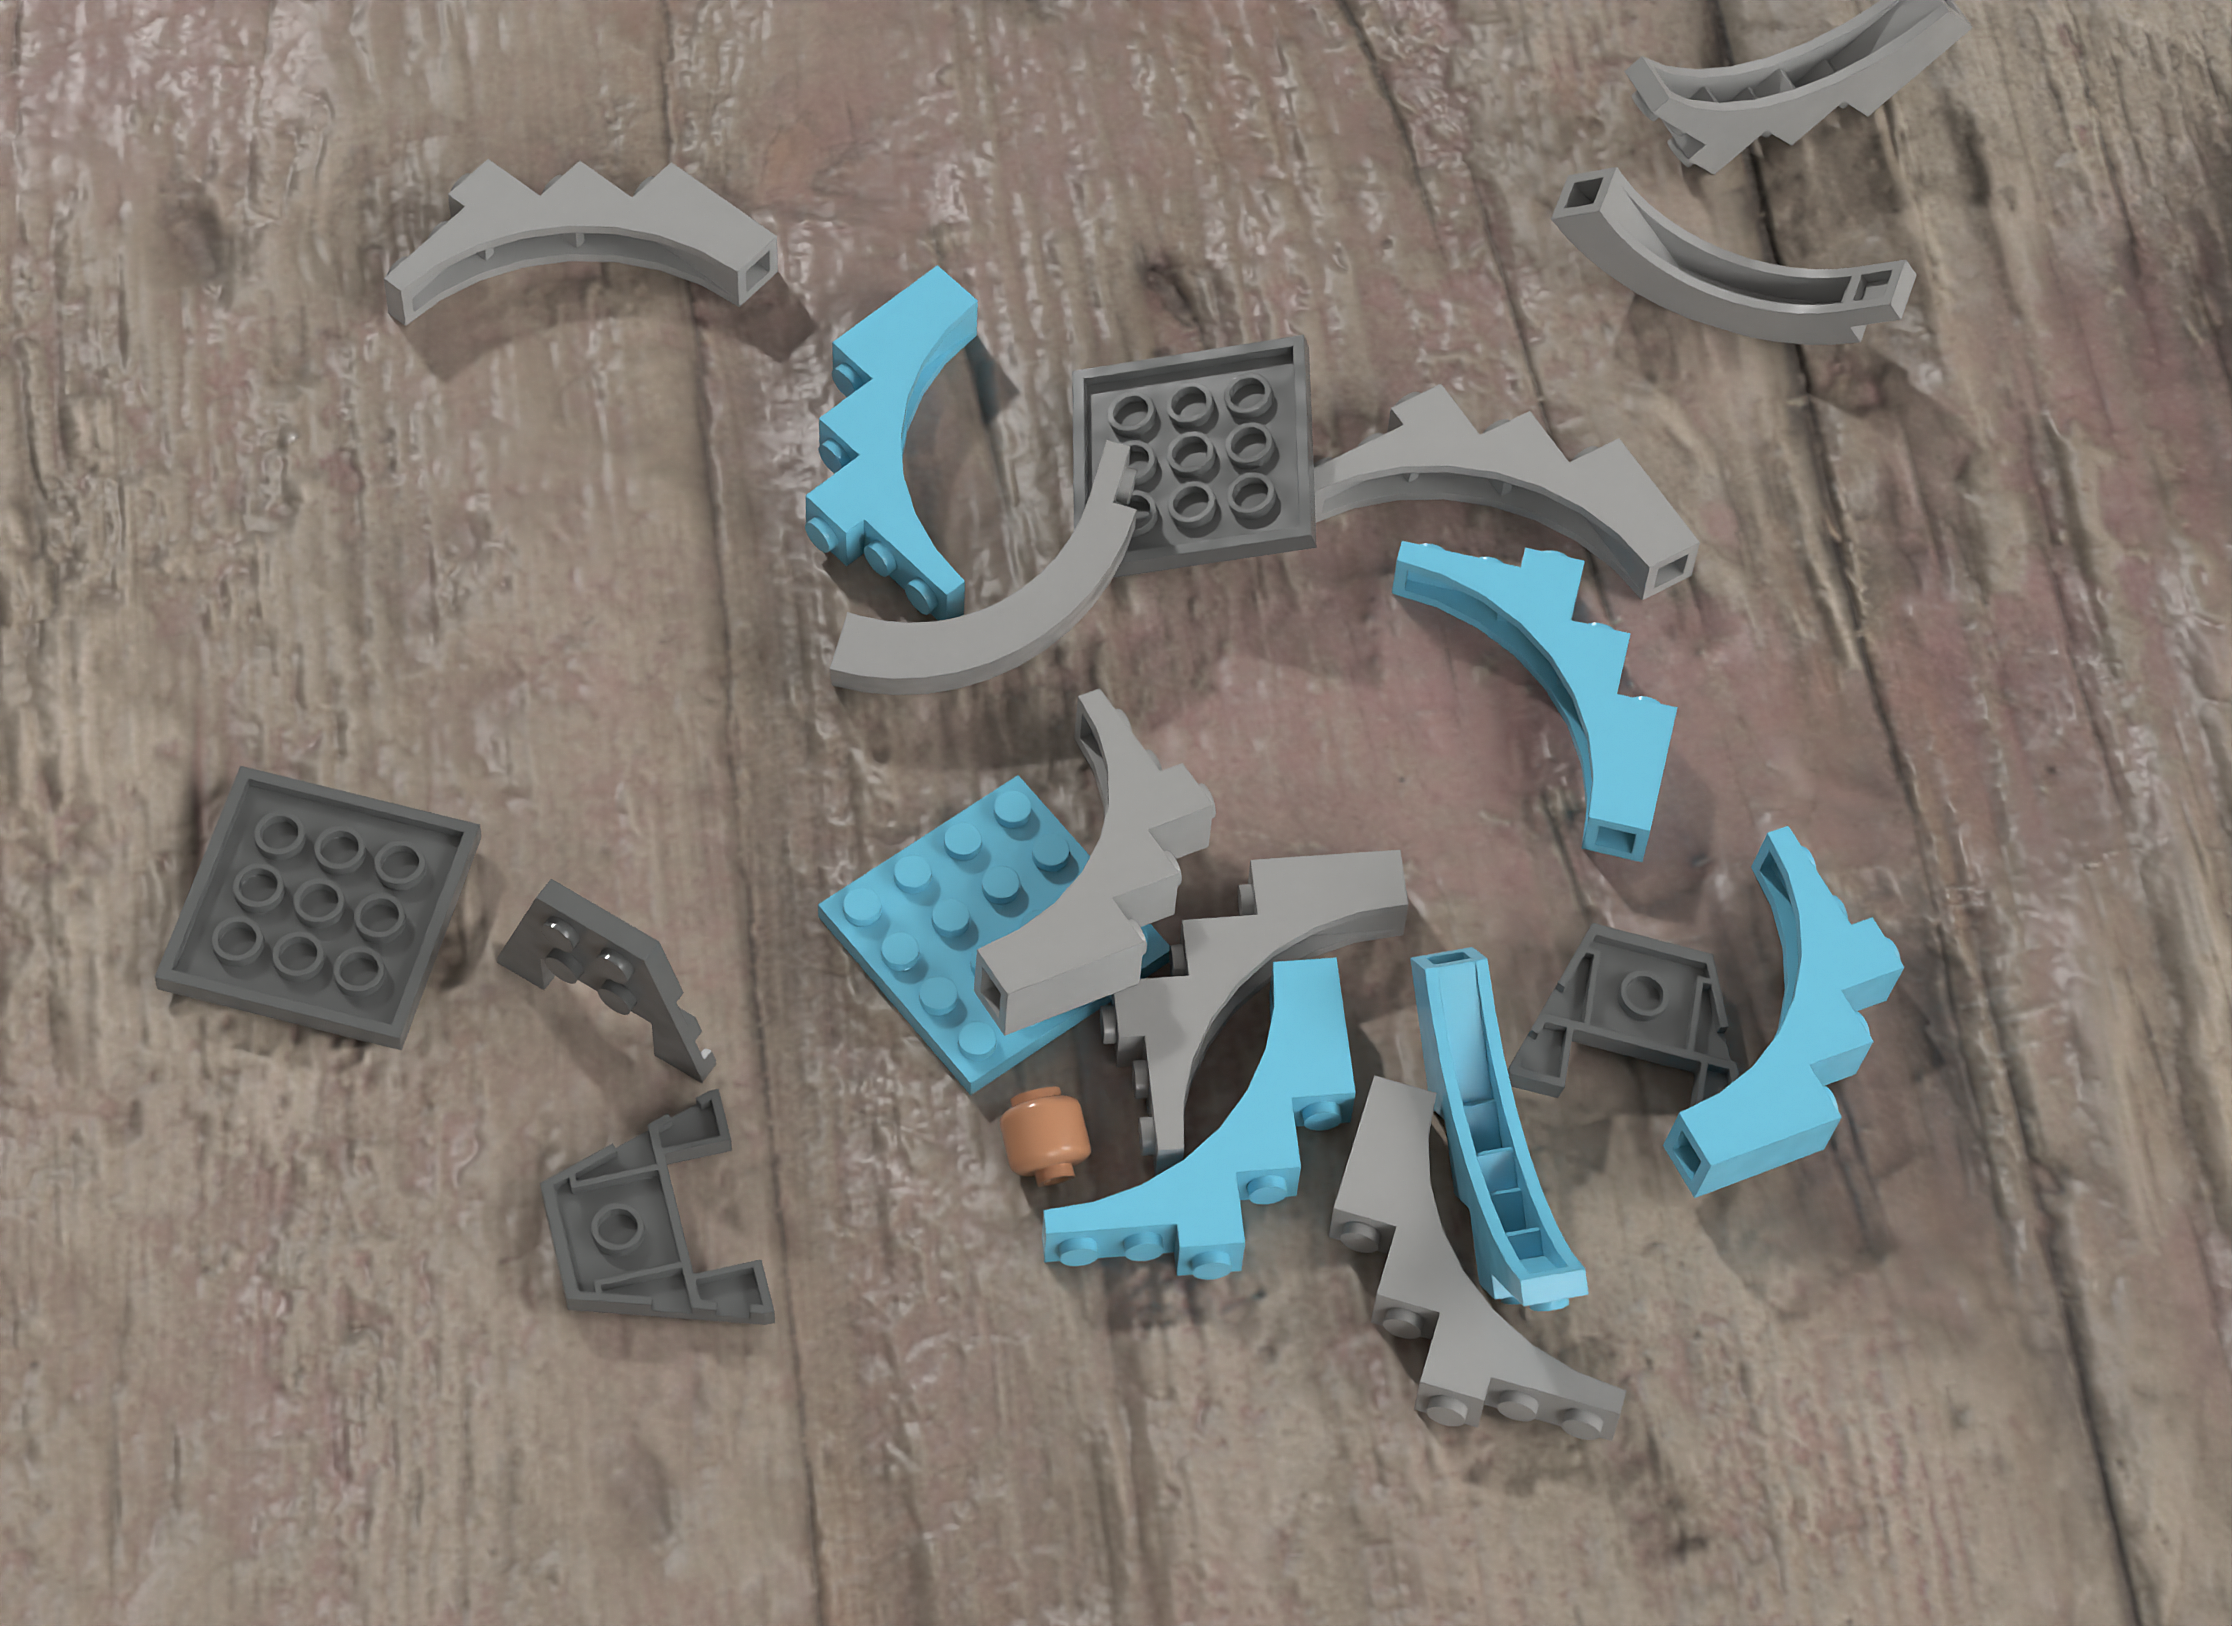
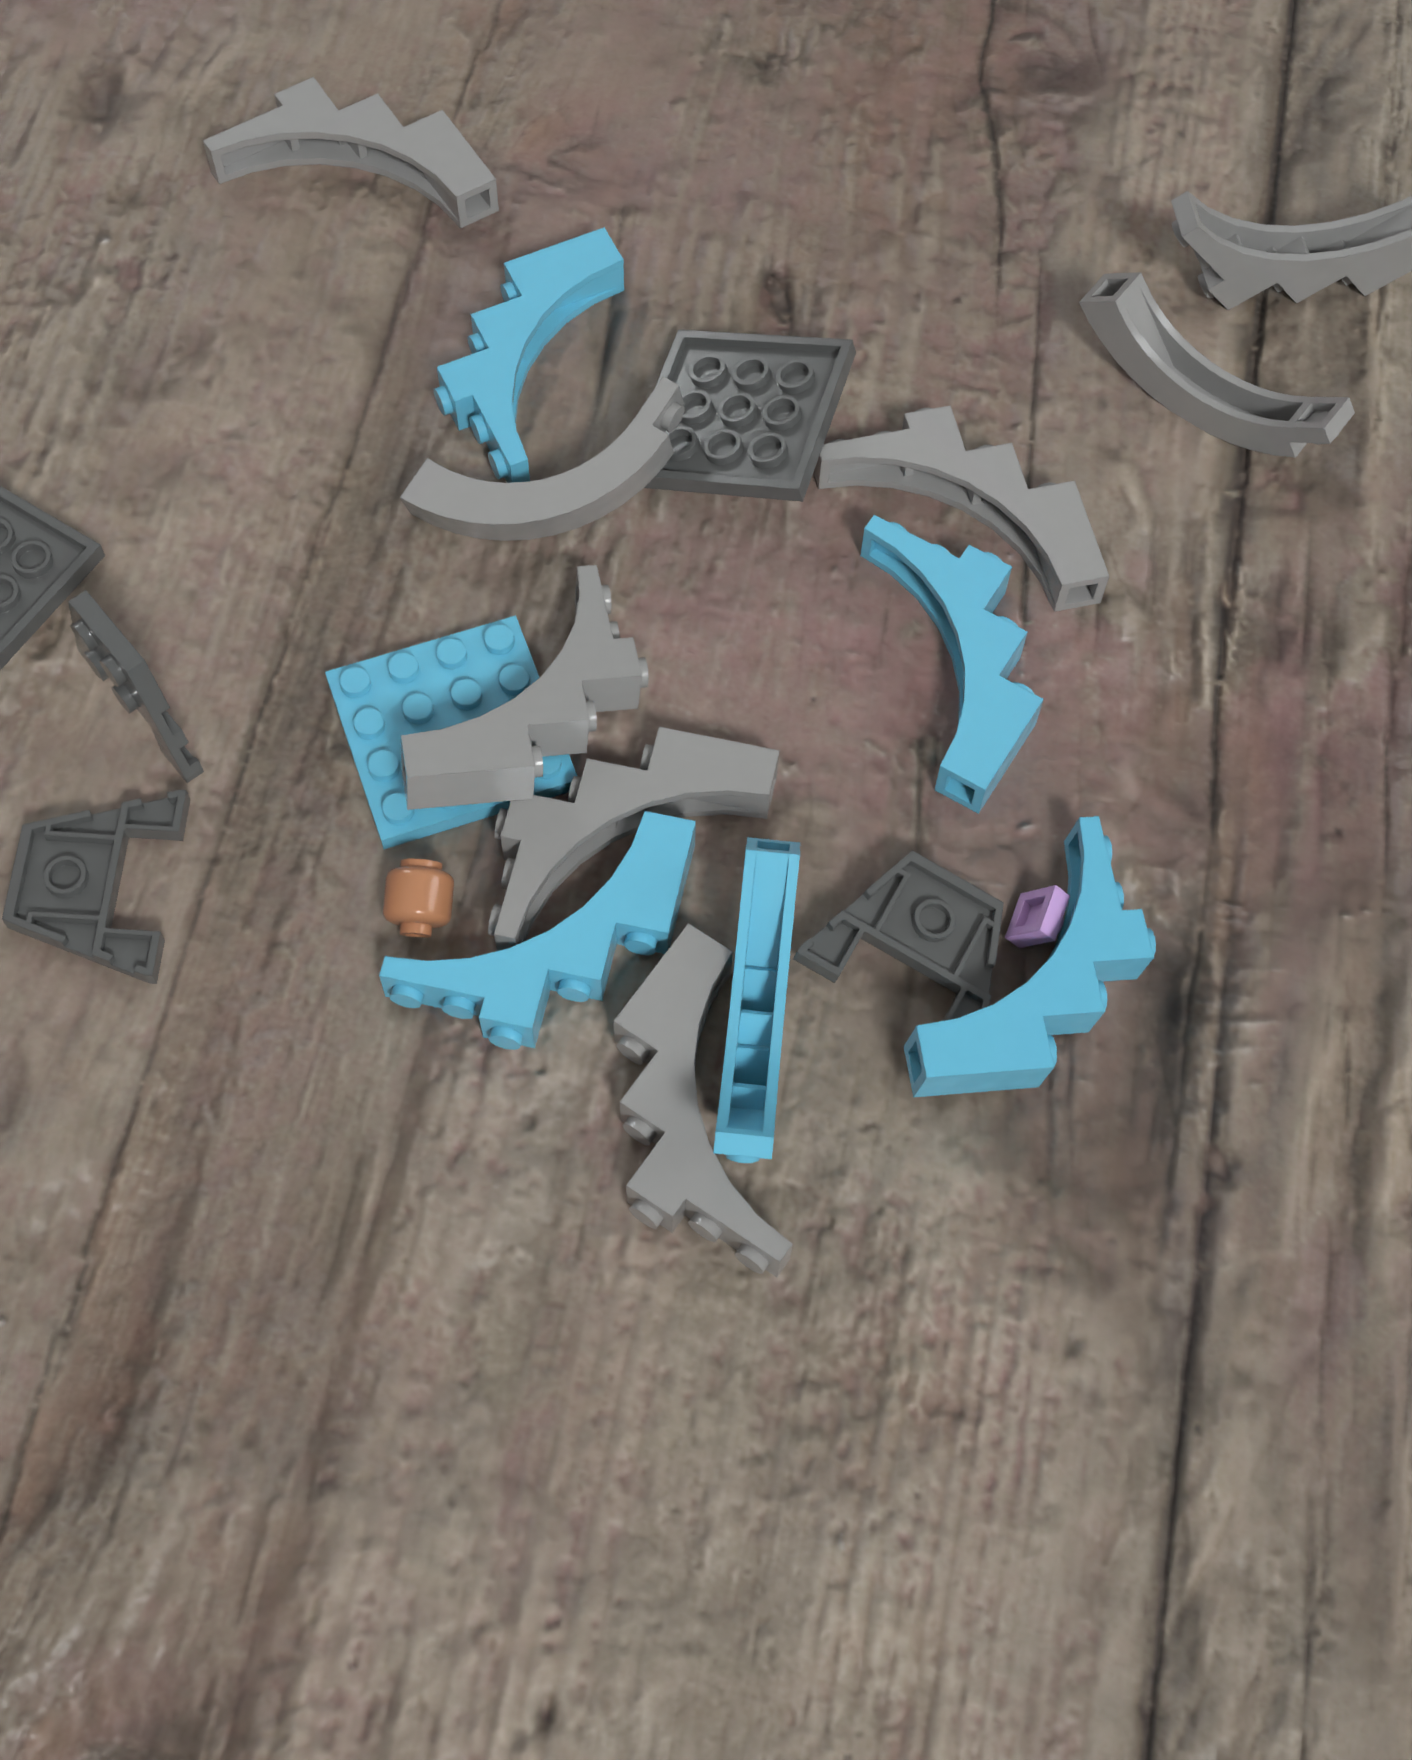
camera: 20 degrees right, 5 degrees up
none -> lavender plate [1005,885,1070,948]

